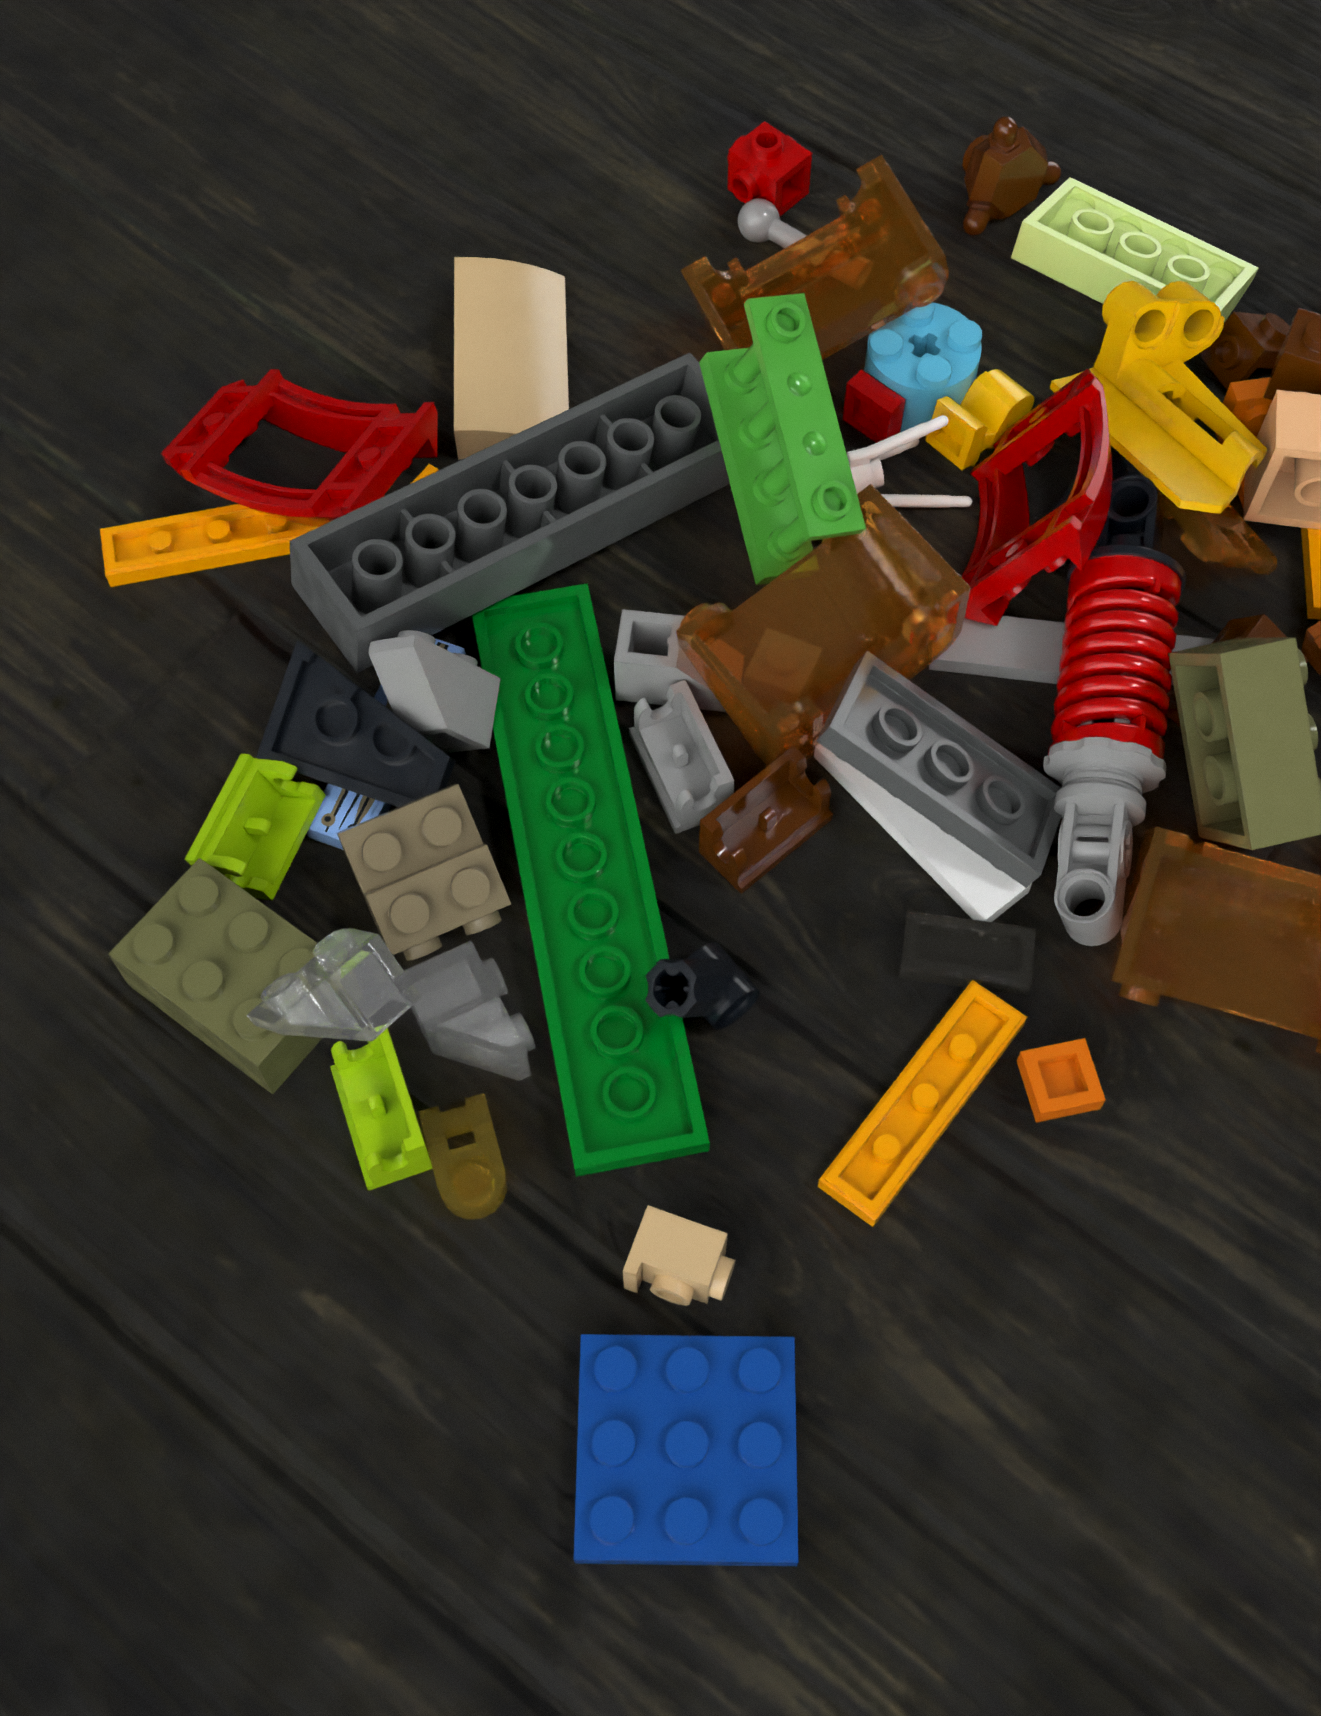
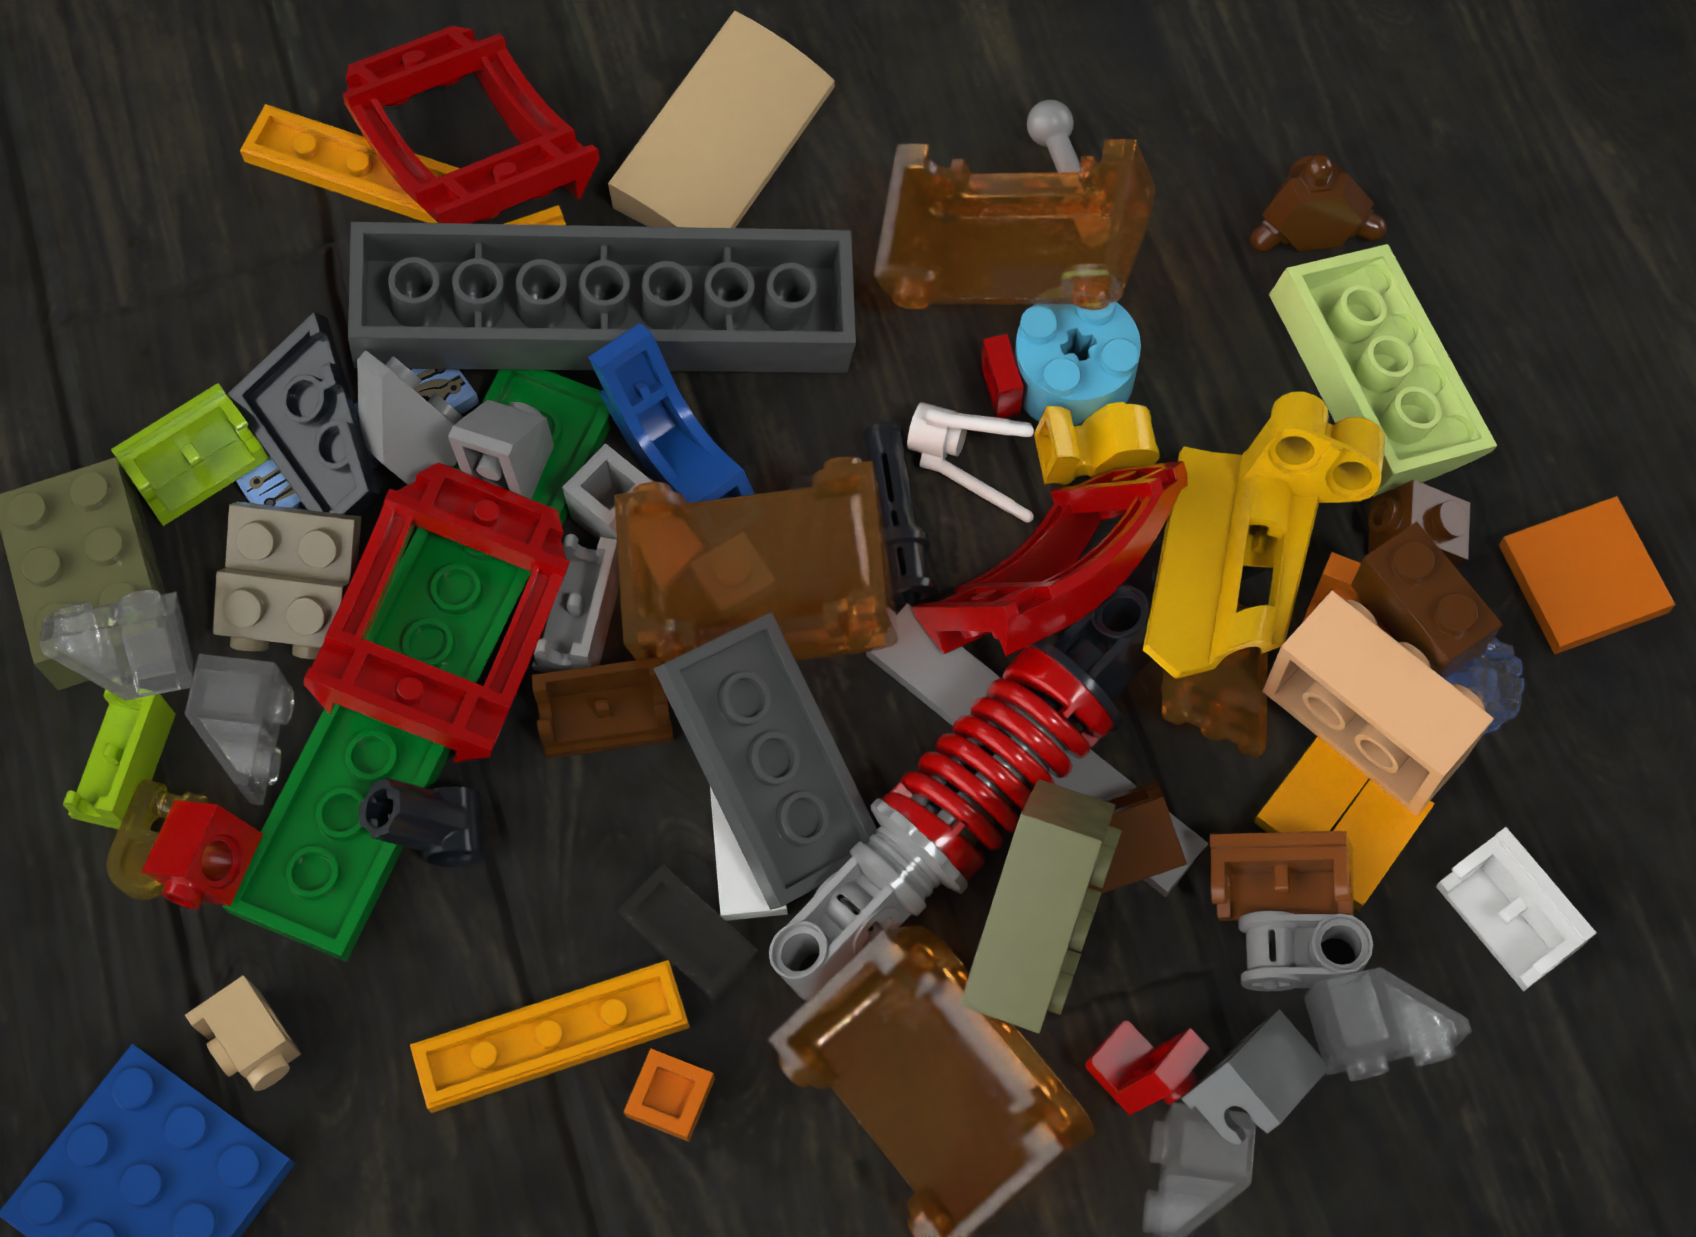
camera: 35 degrees right, 5 degrees up
bright green fence [699,293,866,585] -> none
red brick [727,121,812,216] -> none
none -> red brick [141,800,263,910]
none -> red wedge [303,462,571,763]
none -> light grey slope [448,399,554,499]
none -> blue arch [588,323,763,548]

